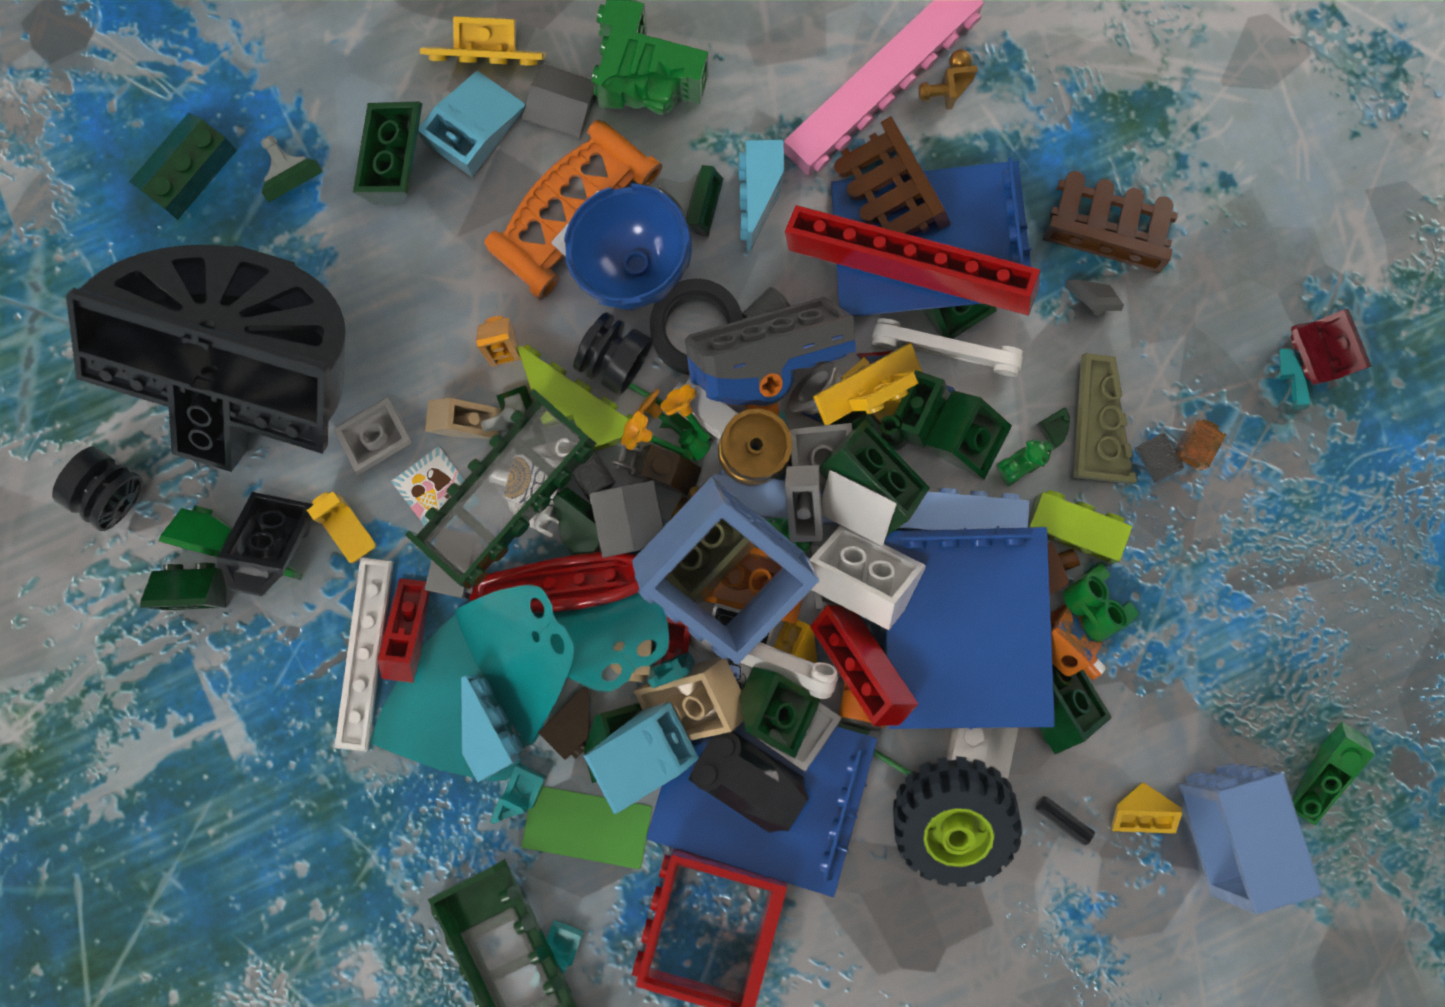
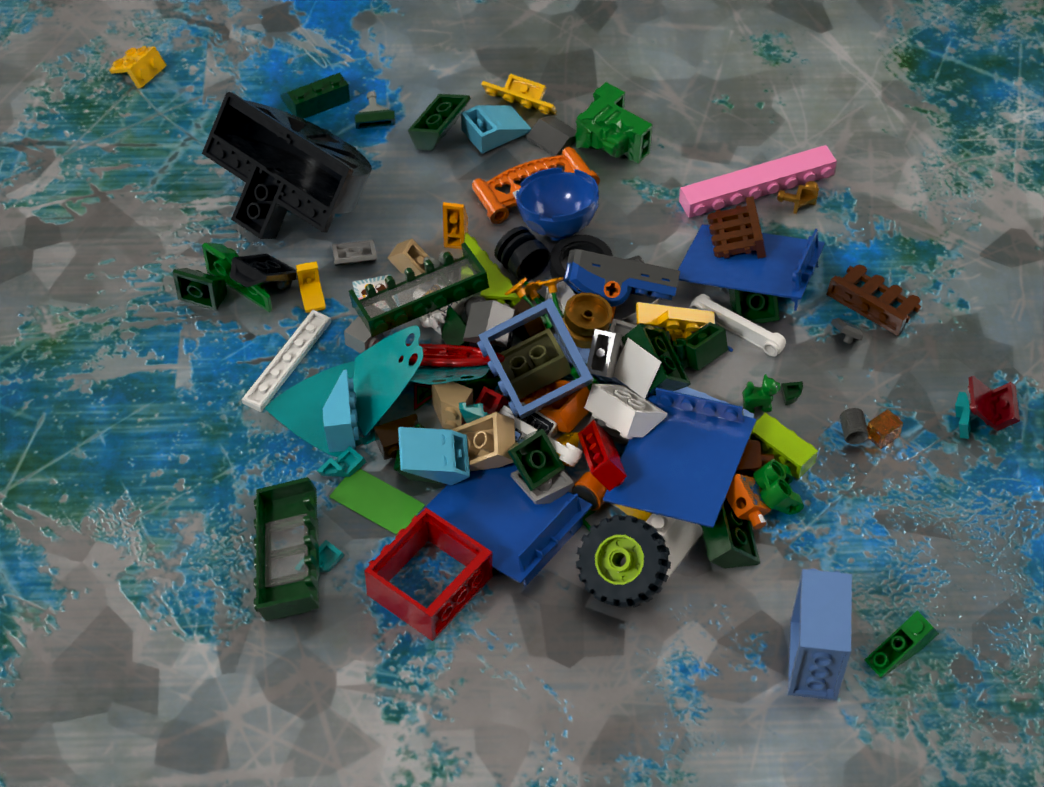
camera: 25 degrees right, 30 degrees down
black wheel [52,446,143,531] -> none
red slope [378,578,430,683] -> none
dark green piece [658,165,724,236] -> none
black slope [688,731,809,833] -> none
medium azure slope [738,140,784,250] -> none
red brick [785,205,1040,316] -> none
dark green slope [924,390,1012,480] -> none
black axle [1035,796,1095,845] -> none
olive wing [1073,353,1137,484] -> none
yellow slope [1111,782,1183,834] -> none

